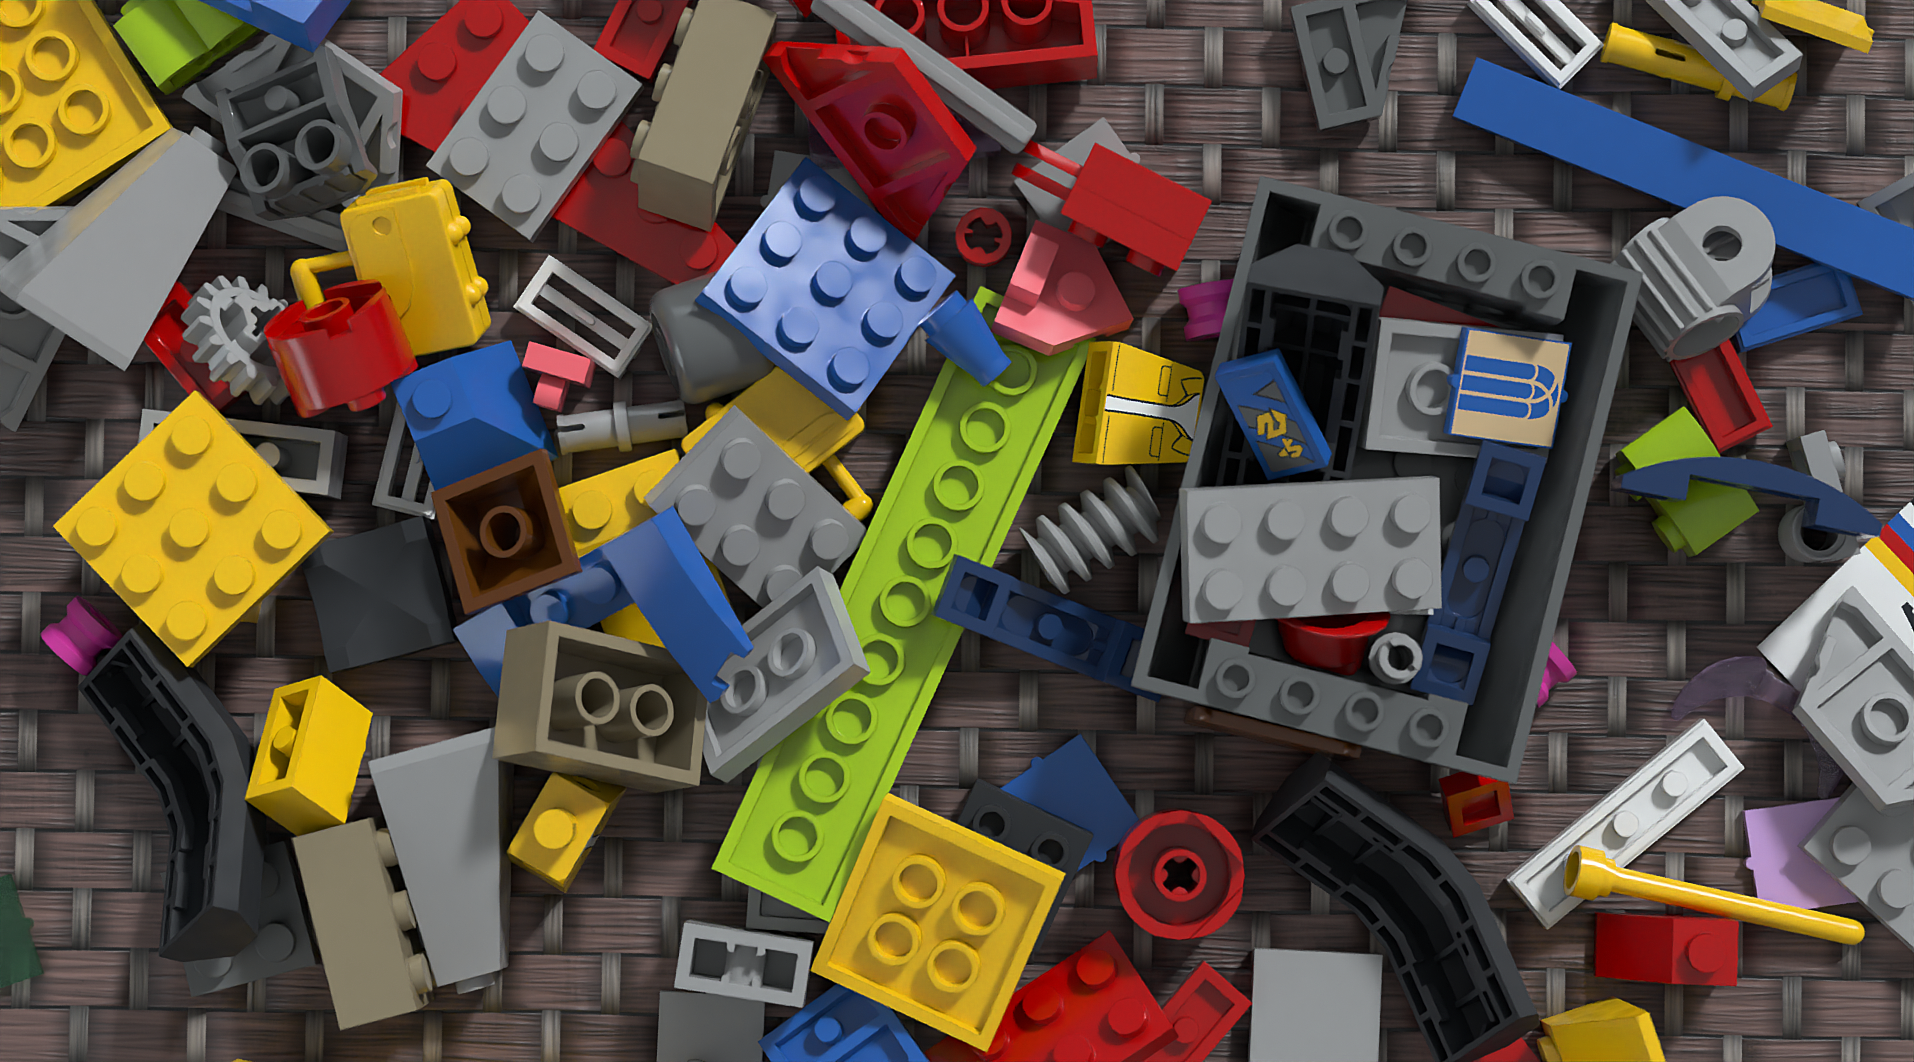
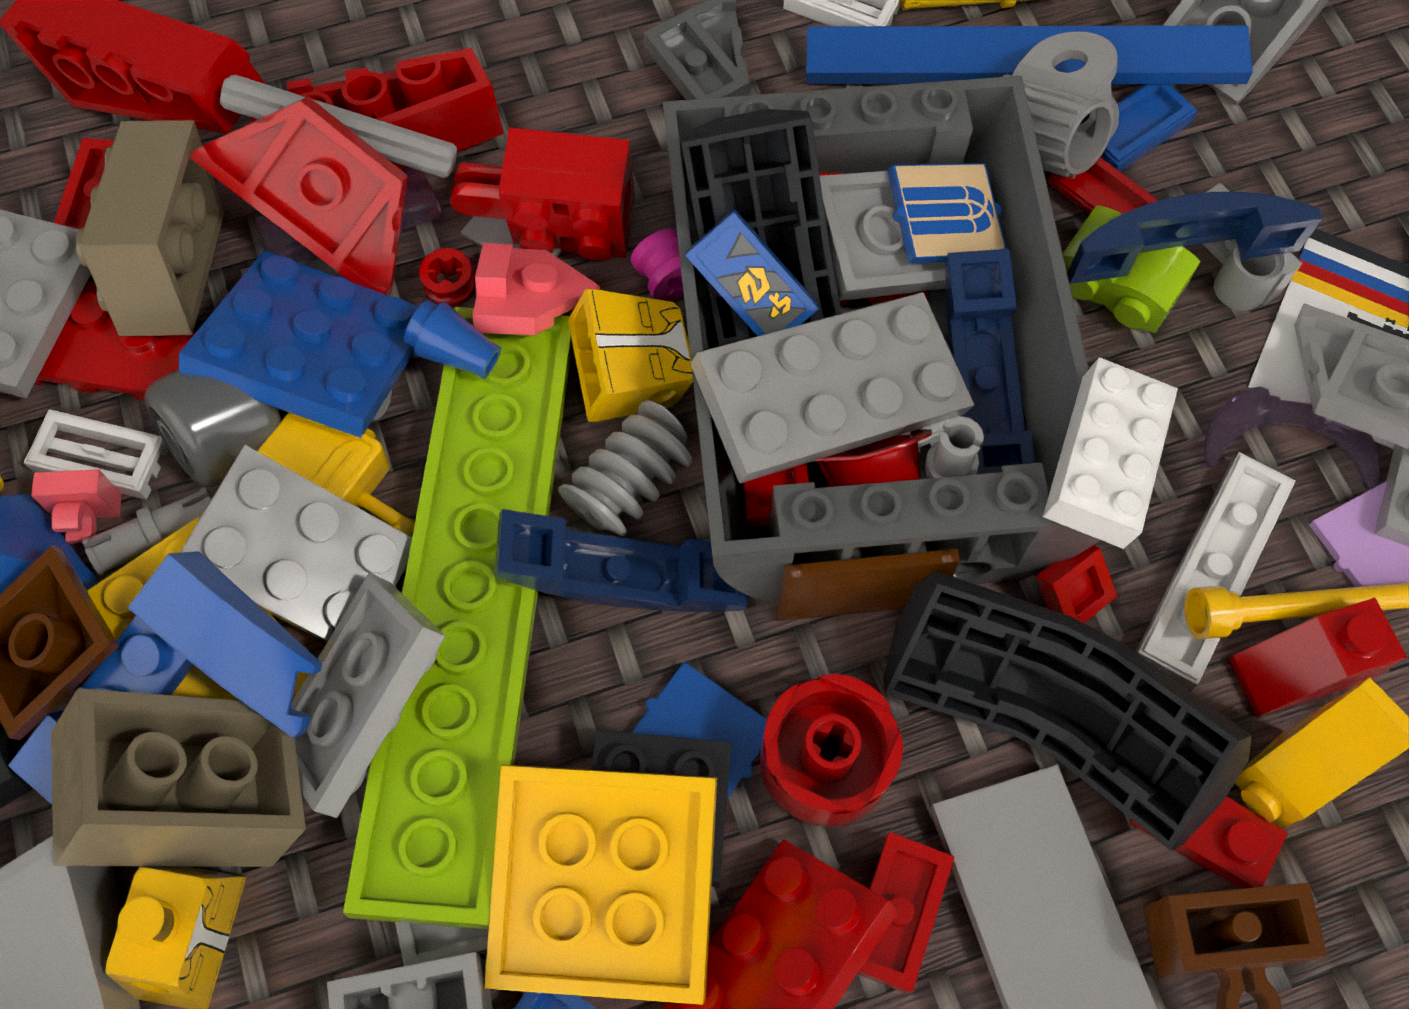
camera: 25 degrees left, 20 degrees down
none -> white piece [1043,357,1178,549]

